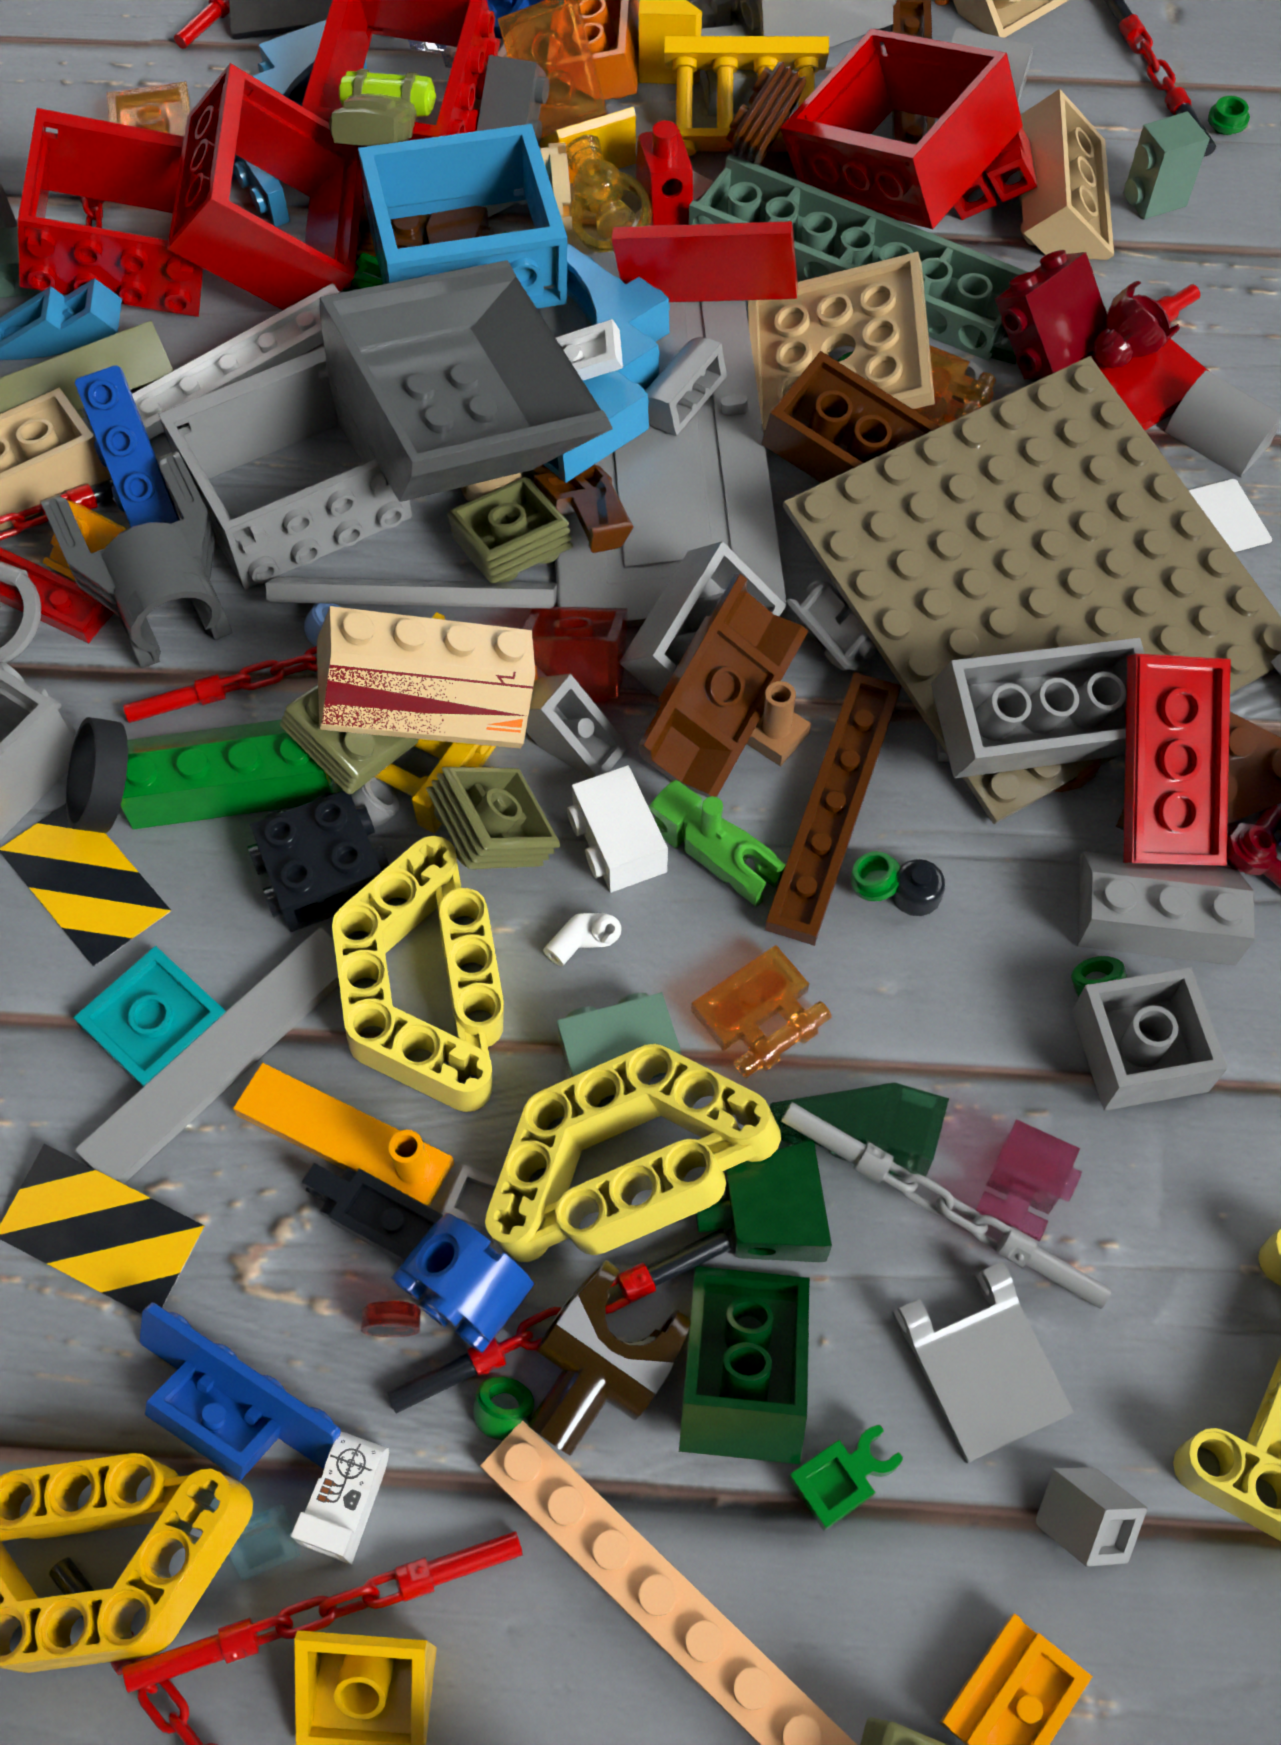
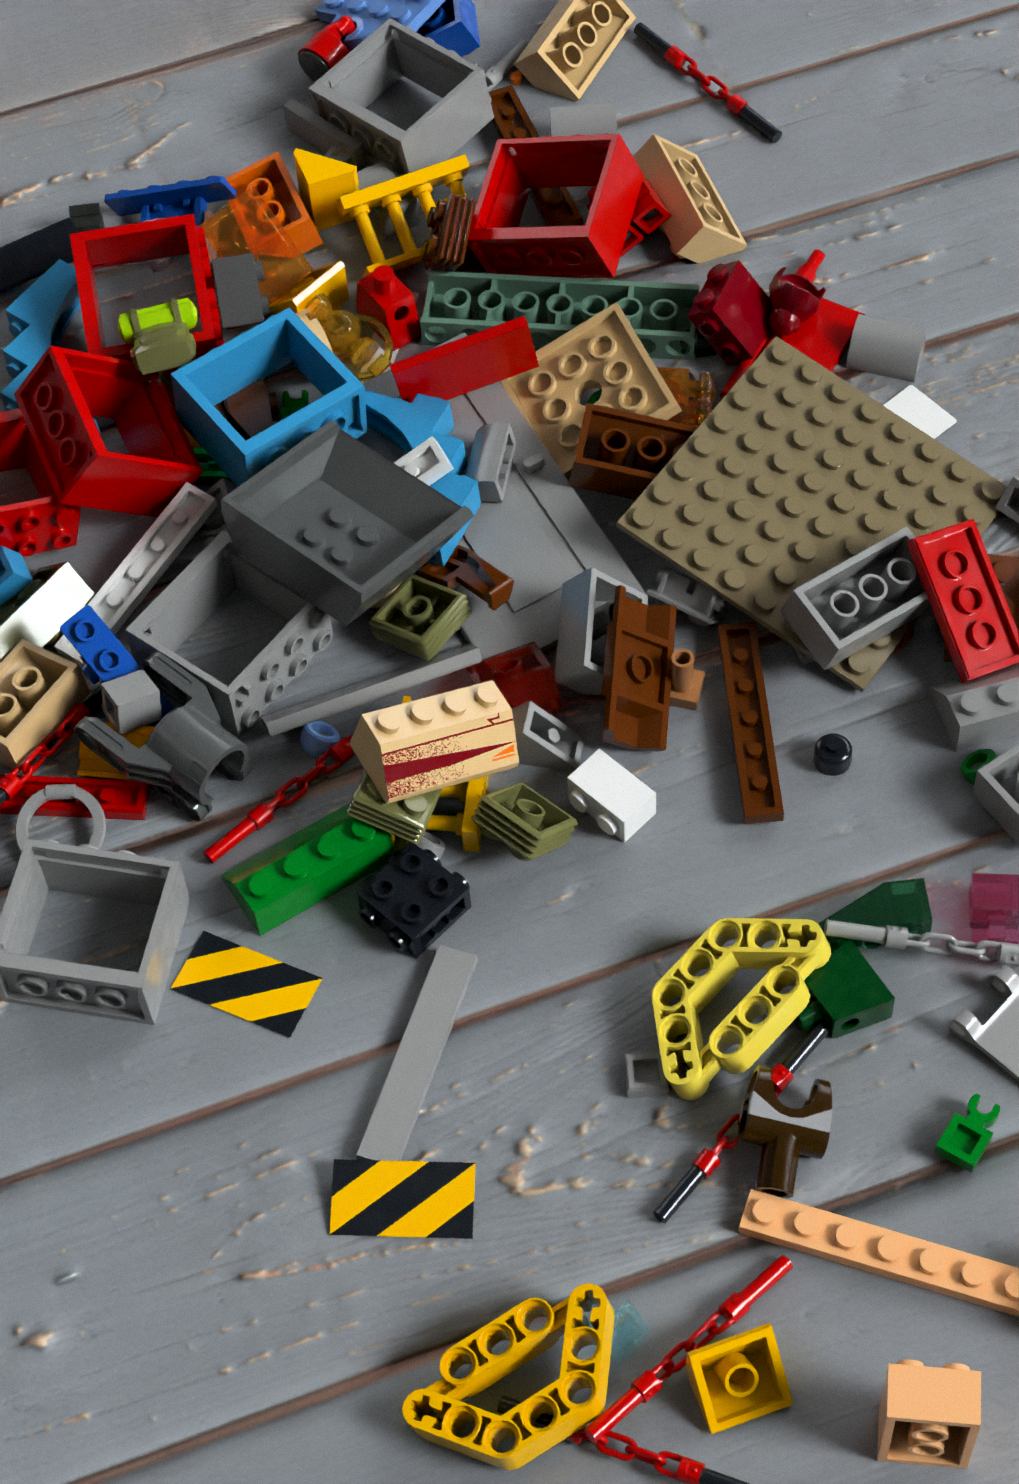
camera: 20 degrees left, 5 degrees down
black tyre [66,717,128,833] -> none
teal tile [73,946,226,1087] -> none
blue bracket [139,1302,341,1481] -> none
light orange piece [233,1062,454,1207] -> none
white leg [291,1432,389,1565] -> none
black hinge [302,1163,443,1263] -> none
light yellow piece [332,836,504,1112] -> none
clear red tile [361,1301,421,1337] -> none
blue brick [391,1213,534,1353] -> none
green piece [473,1377,534,1440] -> none
white arm [543,913,621,966] -> none
sand green brick [557,992,681,1078] -> none
bright green piece [649,780,786,906] -> none
dark green slope [679,1266,810,1464] -> none
clear orange plate [691,945,832,1079] -> none
green plate [850,851,900,901] -> none
sand green brick [1123,111,1210,220] -> none
green plate [1208,96,1250,135] -> none
none -> light grey panel [101,670,162,734]

